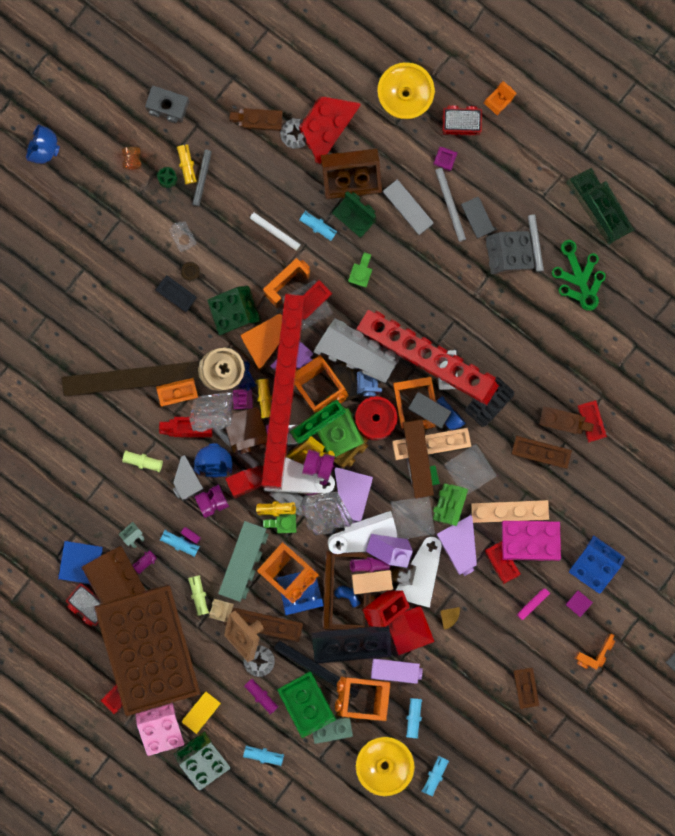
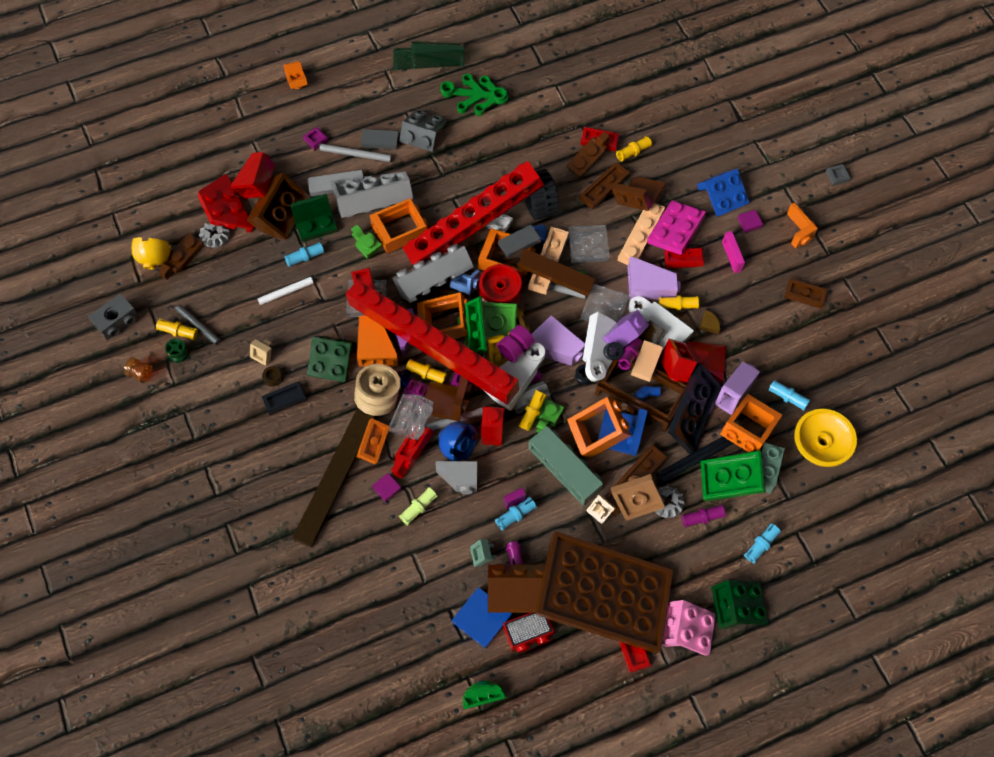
camera: 60 degrees left, 20 degrees down
blue cylinder [26,124,60,164] -> none
clear bracket [169,221,197,252] -> none
yellow tile [182,691,221,734] -> none
yellowish green pin [188,575,209,616] -> none
magenta wheel [194,485,229,518] -> none
orange panel [263,258,310,308] -> none
clear plate [299,492,353,535] -> none
yellow dish [378,62,435,119] -> none
medium azure pin [422,756,449,797] -> none
bright green plate [433,483,468,526] -> none
brick [442,106,482,136] -> none
light grey bar [528,215,544,272] -> none
none -> yellow cylinder [131,237,172,270]
none -> red slope [230,152,275,198]
none -> tan tile [250,339,272,366]
none -> light grey wedge [330,172,413,218]
none -> orange window [370,198,429,254]
none -> magenta tile [372,473,401,503]
none -> green plate [462,680,507,710]
none -> black bush [603,342,623,360]
none -> reddish brown bracket [612,177,665,211]
none -> yellow pin [616,136,652,162]
none -> yellow pin [659,295,699,311]

